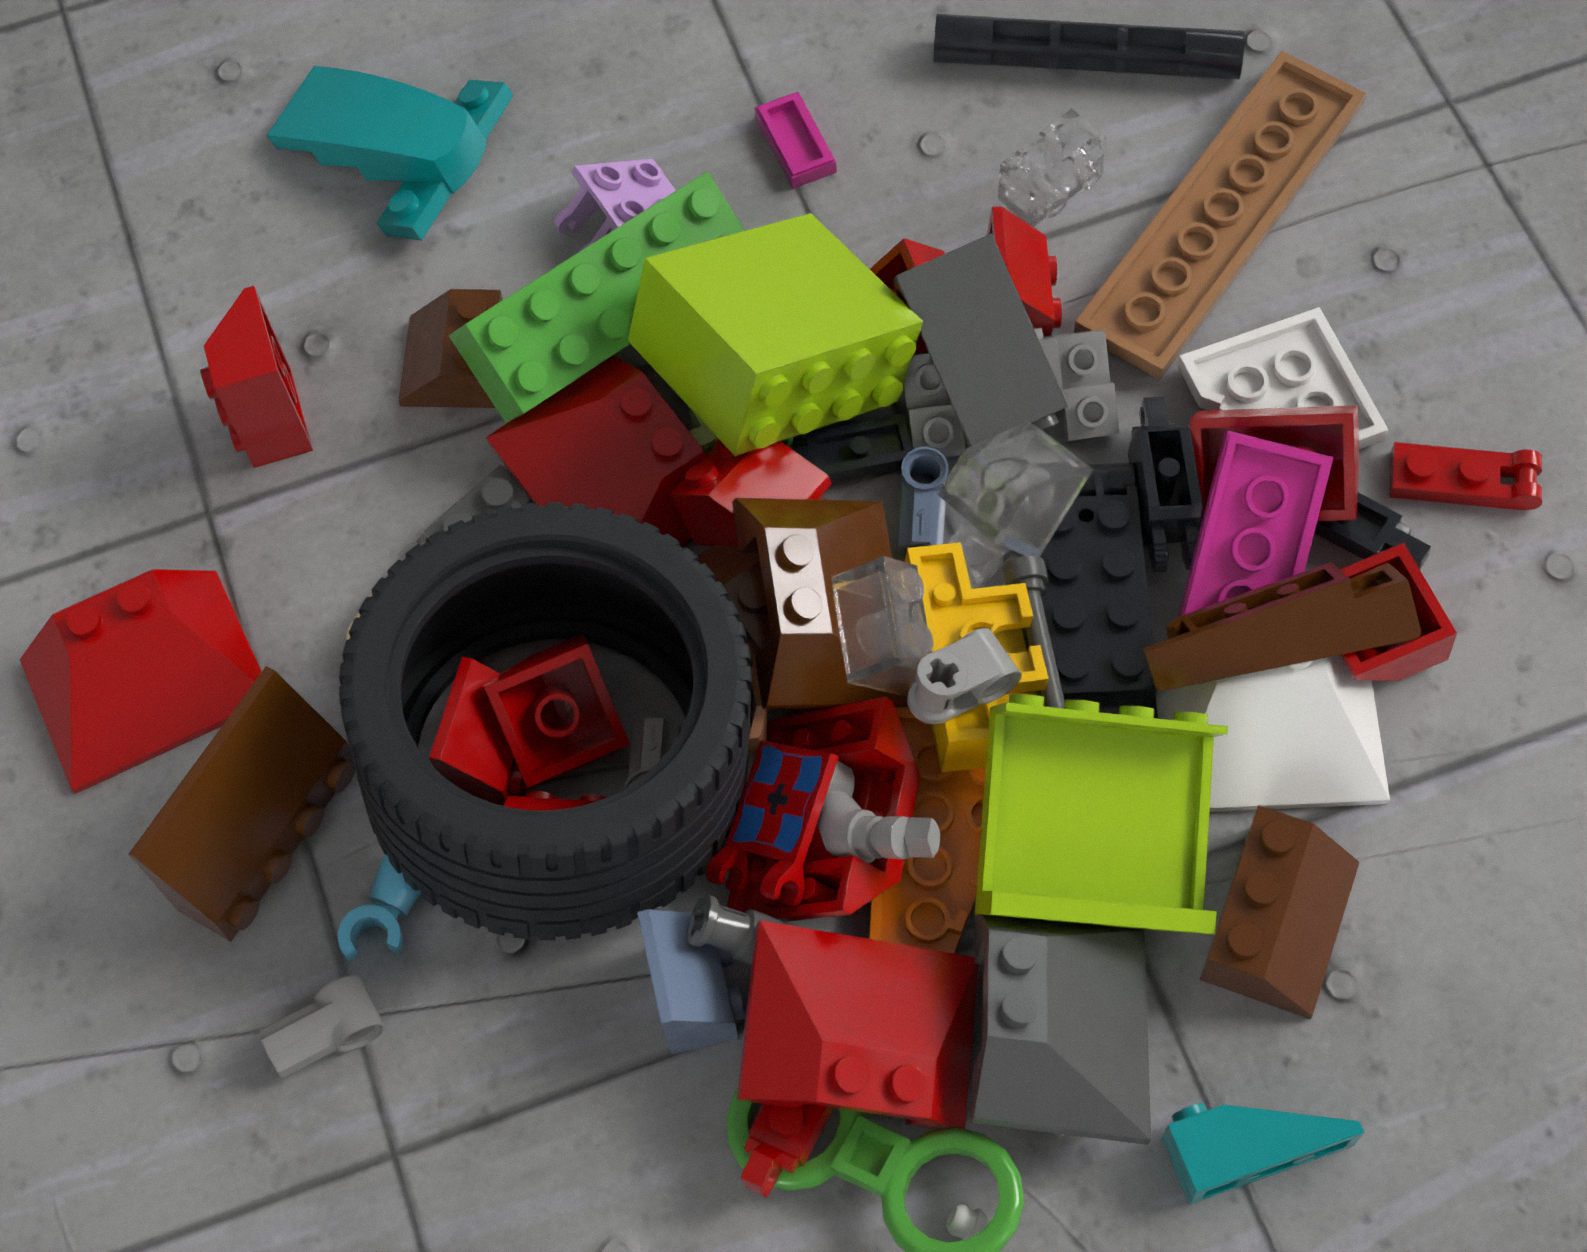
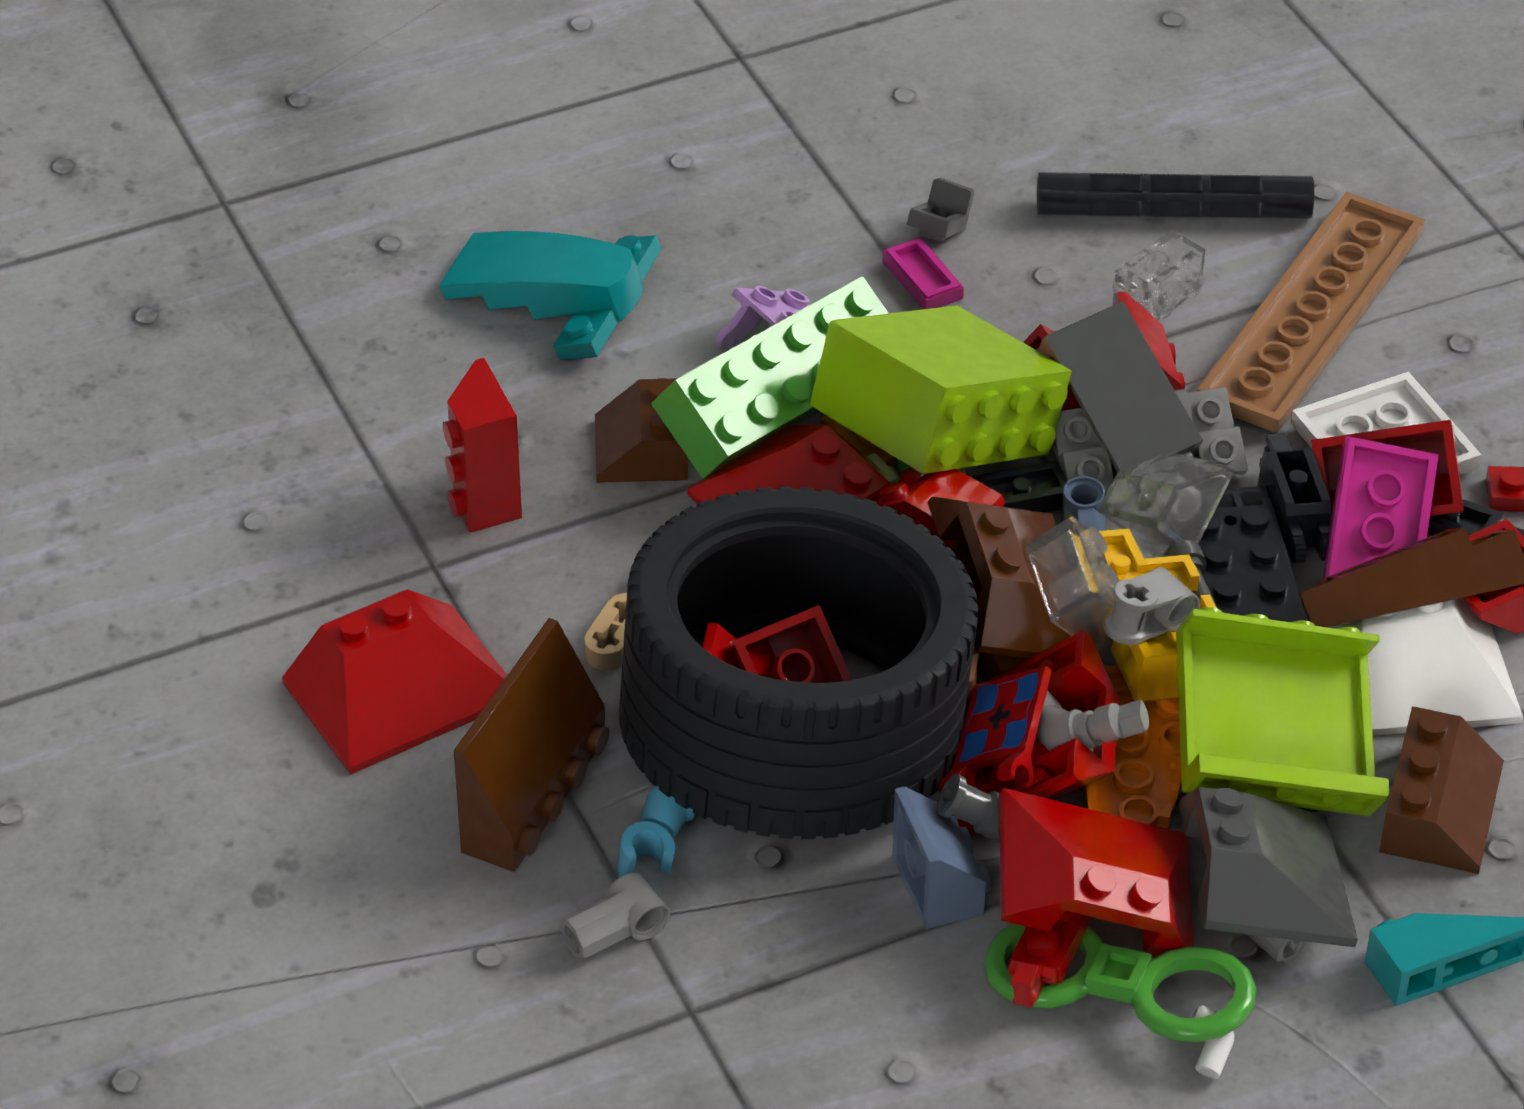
camera: 10 degrees left, 20 degrees down
none -> dark grey bracket [907,178,974,241]

